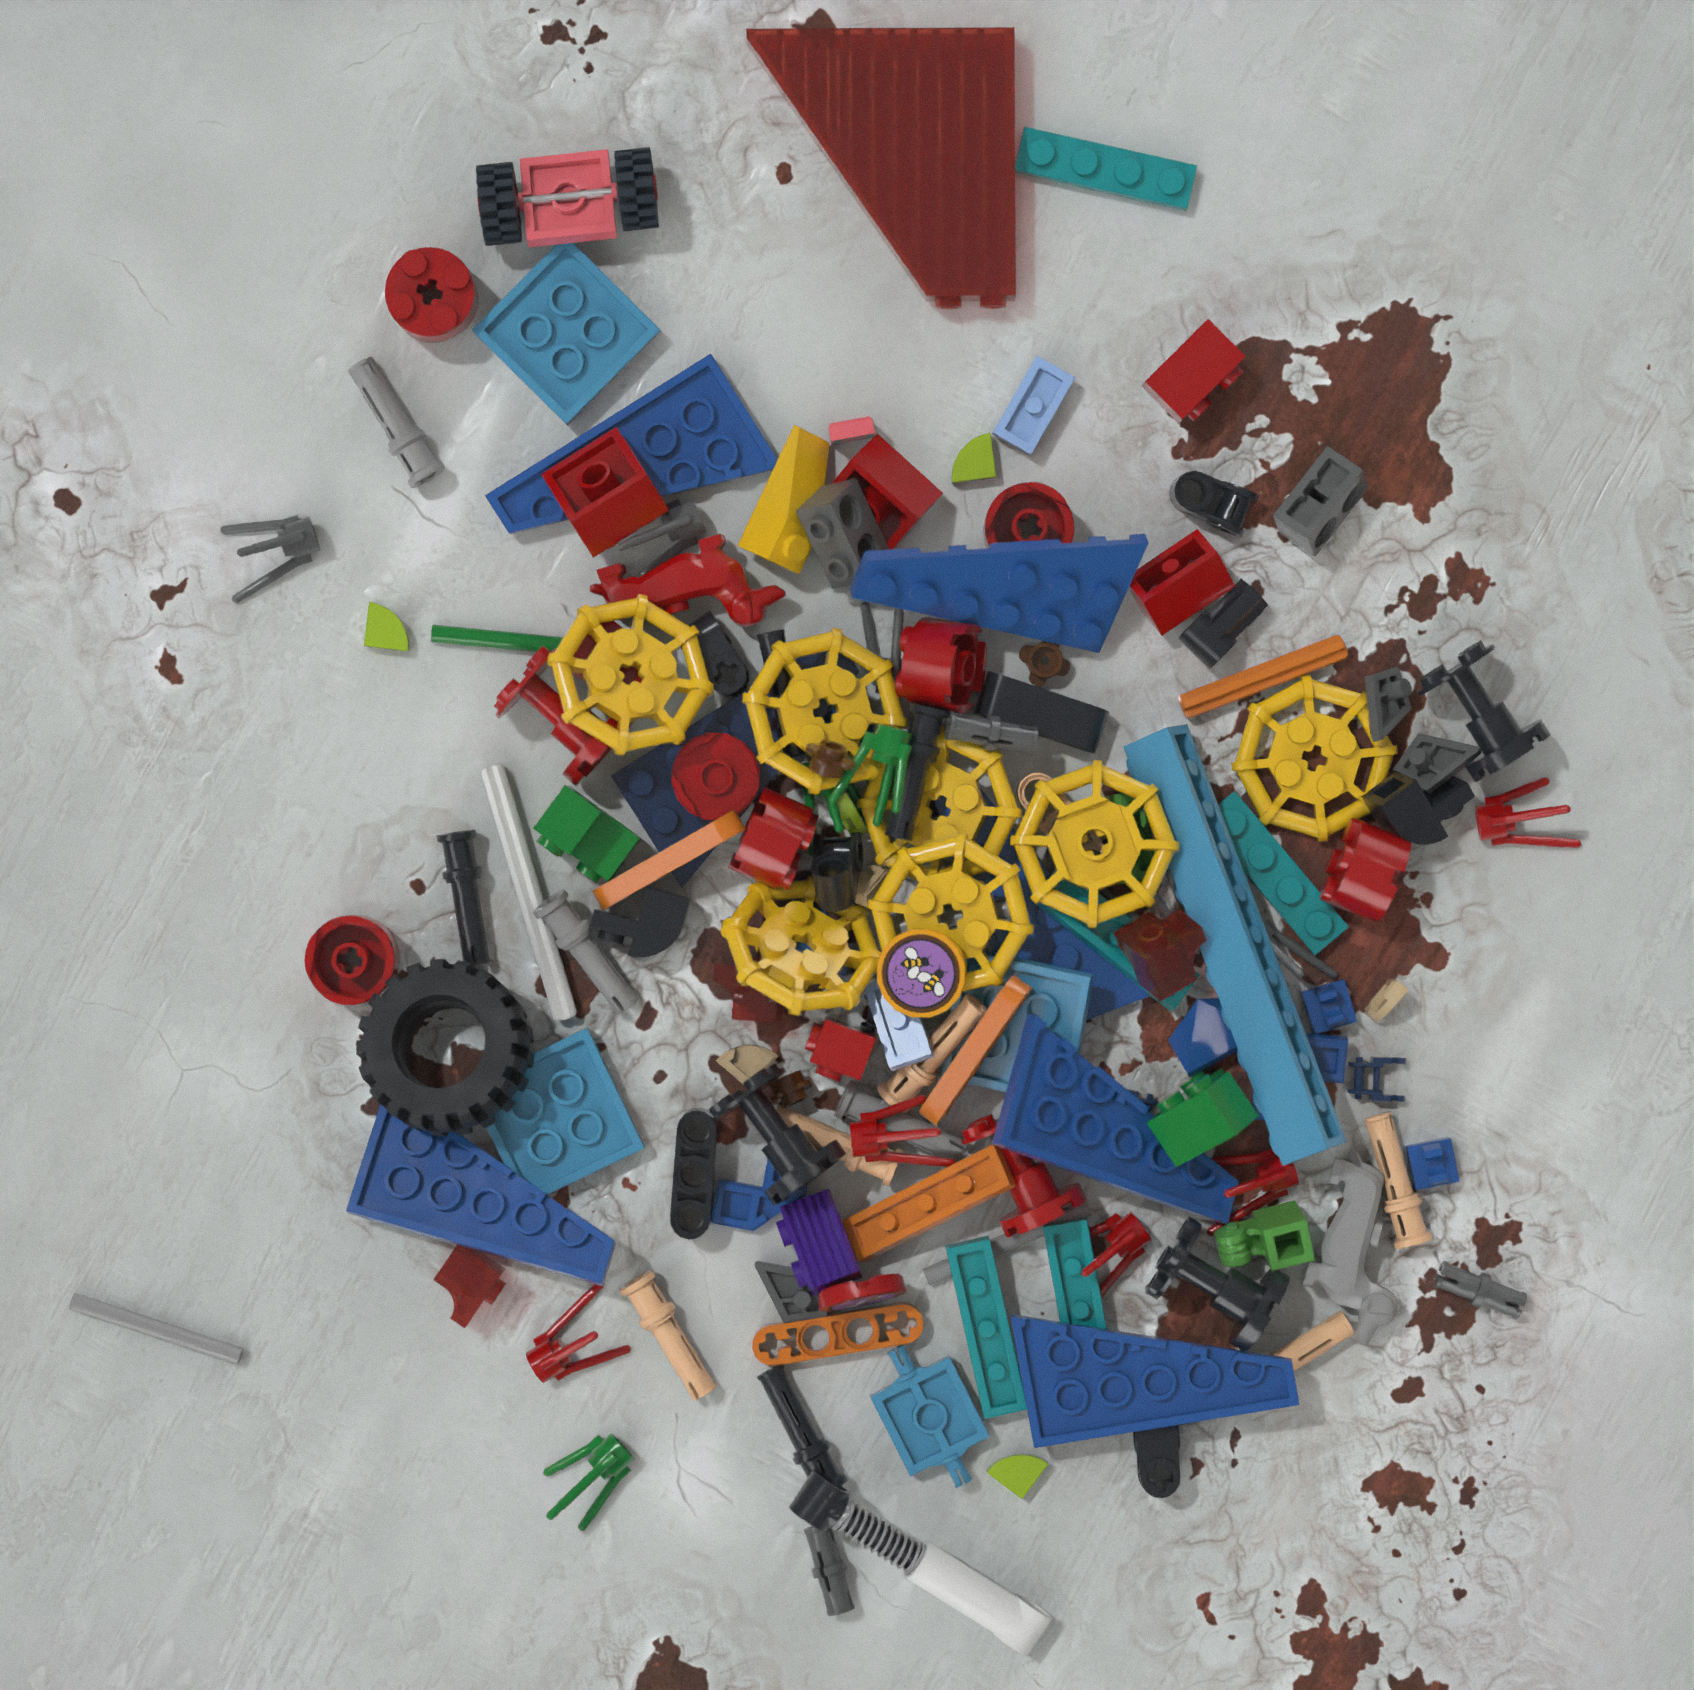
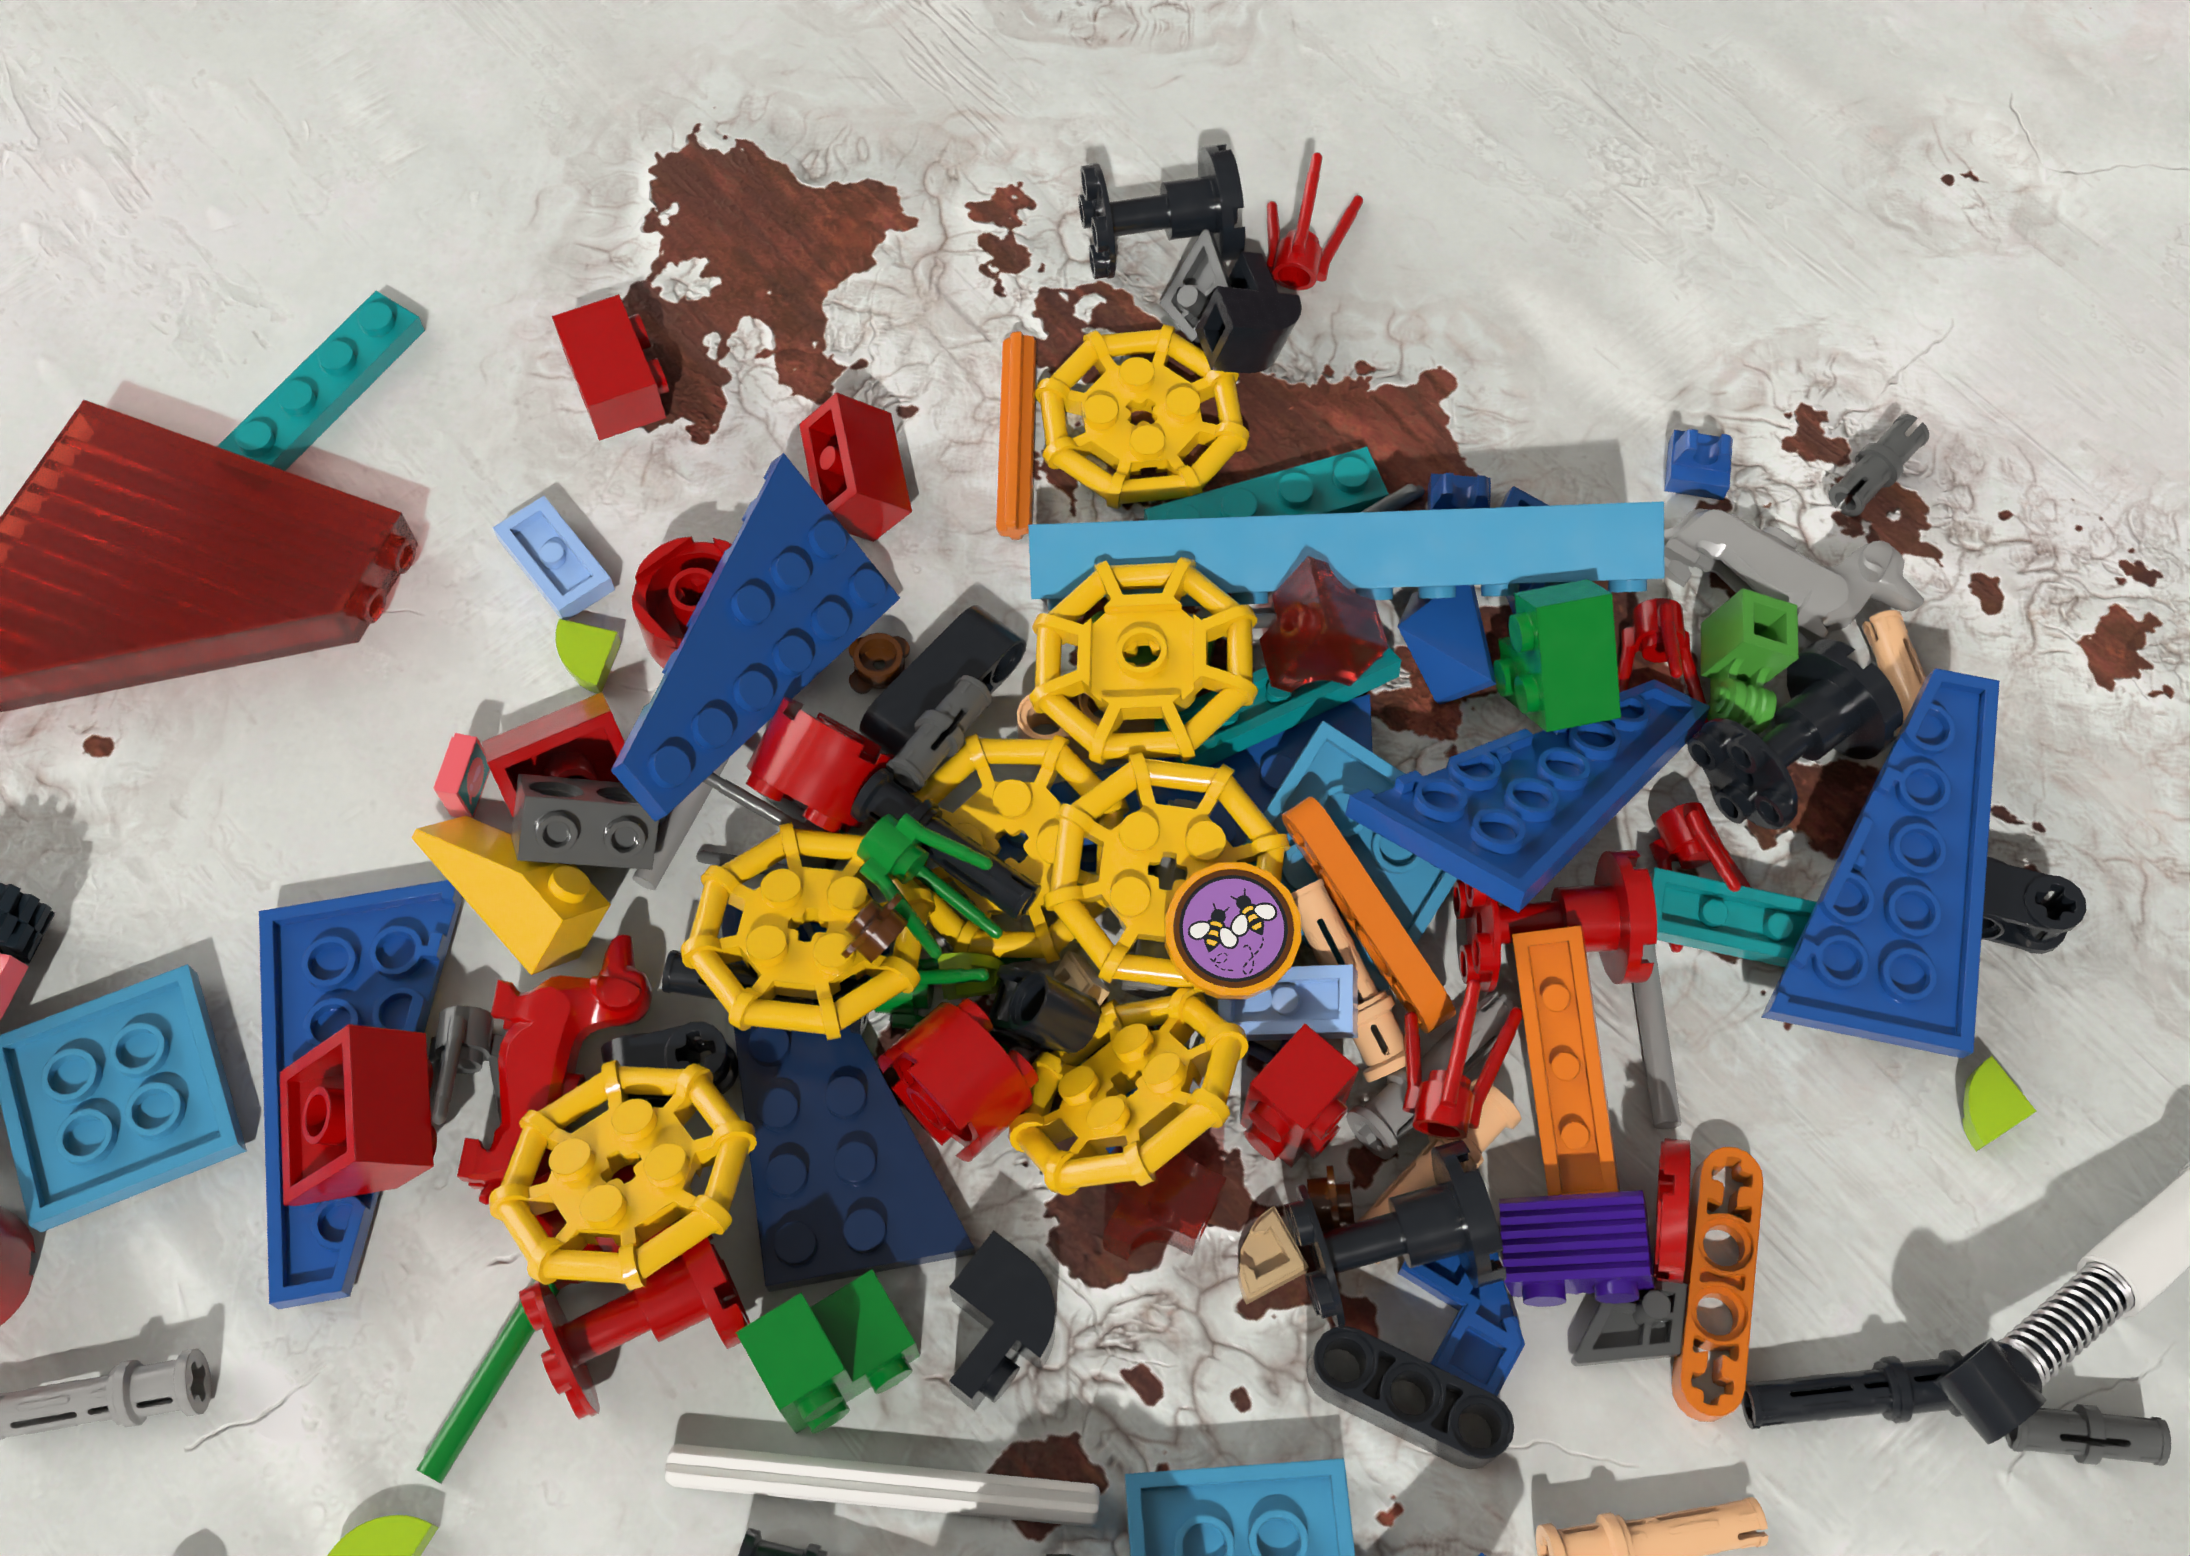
camera: 70 degrees left, 25 degrees down
light grey pin [533,889,639,1015] -> none
orange beam [592,810,746,910] -> none
red tile [671,732,760,820] -> none
dark azure plate [870,1345,990,1488] -> none
teal plate [945,1236,1027,1419] -> none
black piece [1169,471,1259,538] -> none
black piece [1178,578,1268,669] -> none
dark grey brick [1273,446,1369,557] -> none
red brick [1319,817,1411,922] -> none
dark blue piece [1347,1056,1406,1102] -> none
tan tile [1364,978,1409,1022] -> none
light nougat pin [1364,1111,1434,1249] -> none
dark grey piece [1365,666,1412,742] -> none

